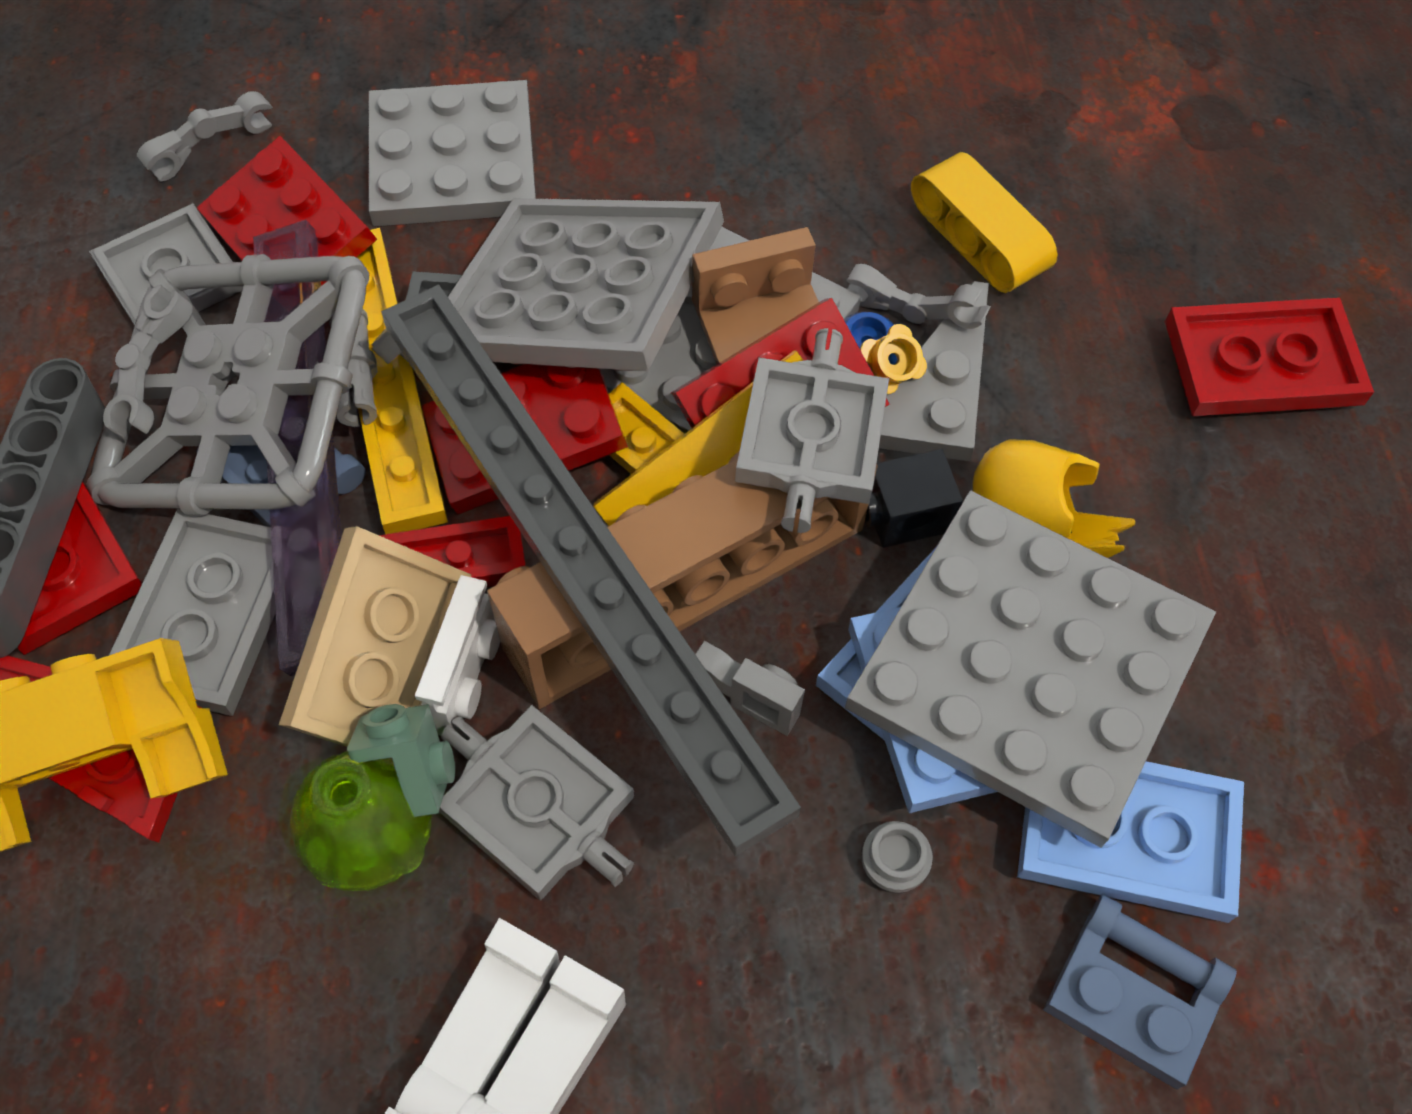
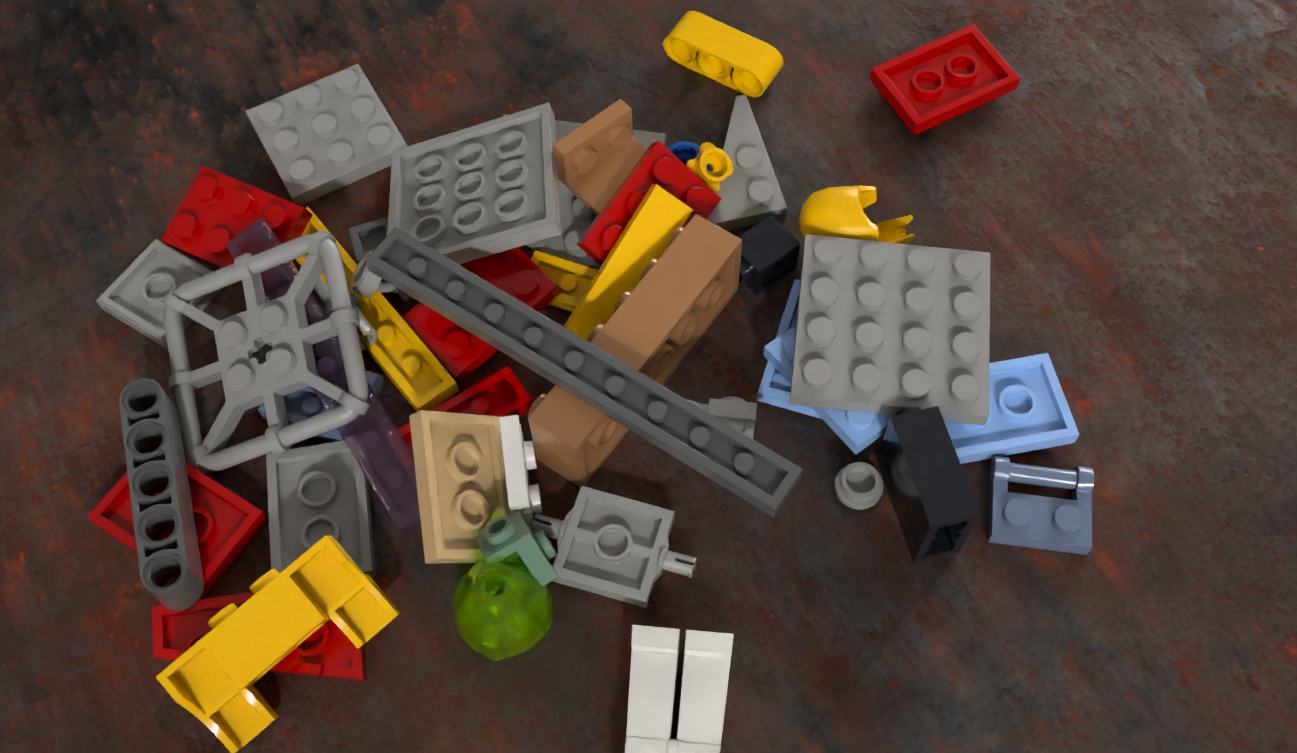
camera: 20 degrees left, 0 degrees up
light grey piece [103,284,193,439] -> none
light grey piece [137,91,273,182] -> none
light grey plate [735,328,889,533] -> none
light grey piece [846,264,991,329] -> none
none -> black brick [876,406,980,563]

